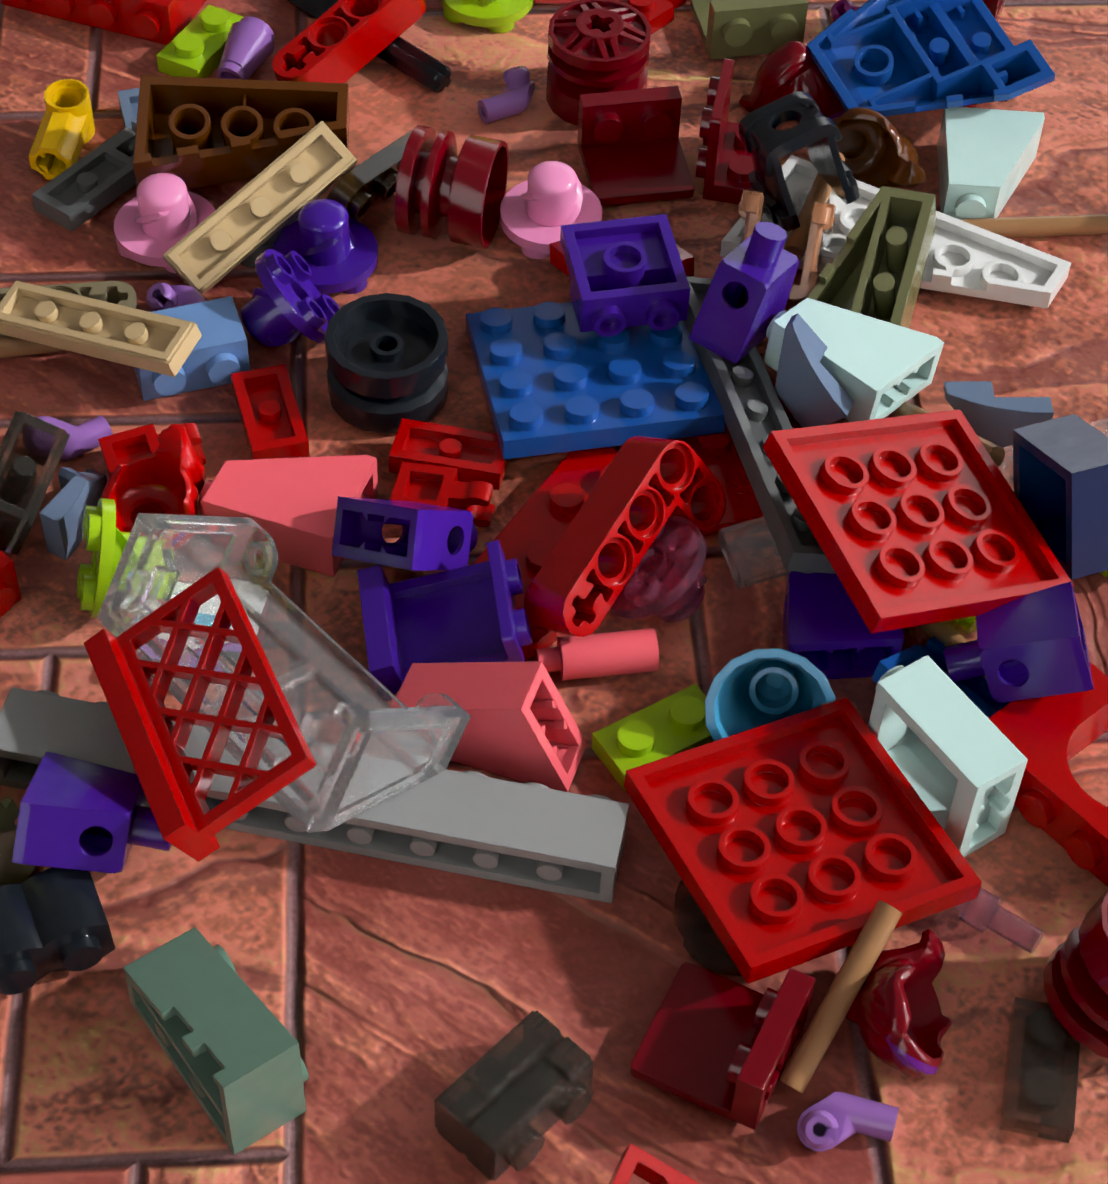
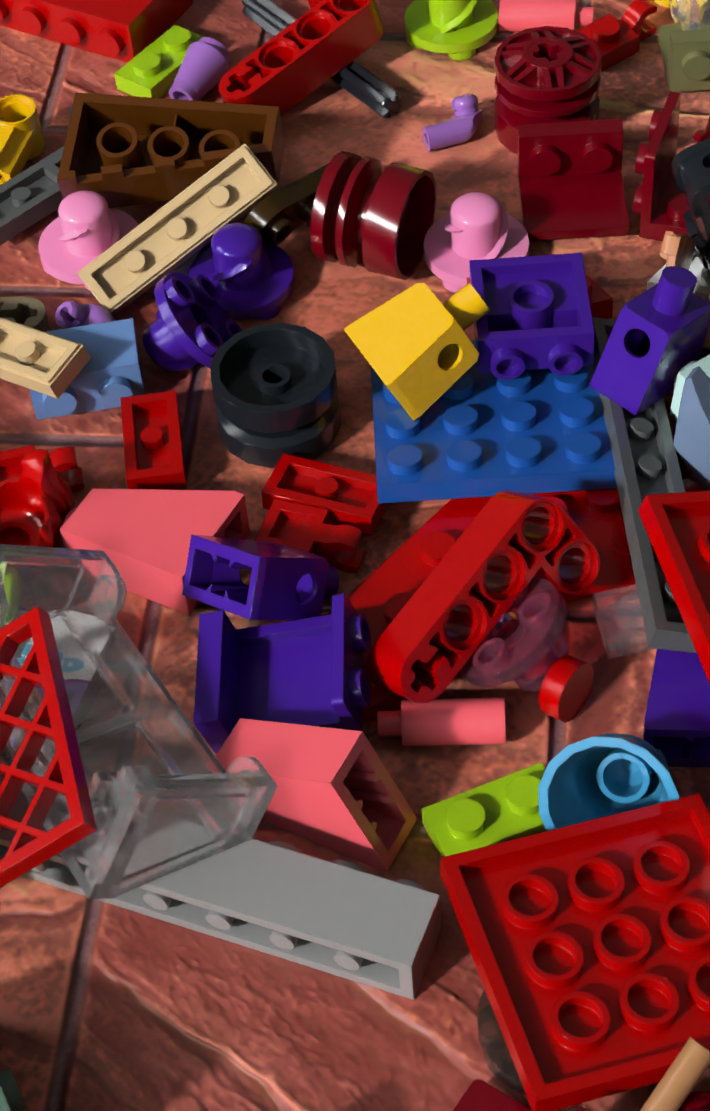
camera: 15 degrees right, 0 degrees up
none -> yellow torso [344,283,490,421]
none -> red tile [539,655,594,723]

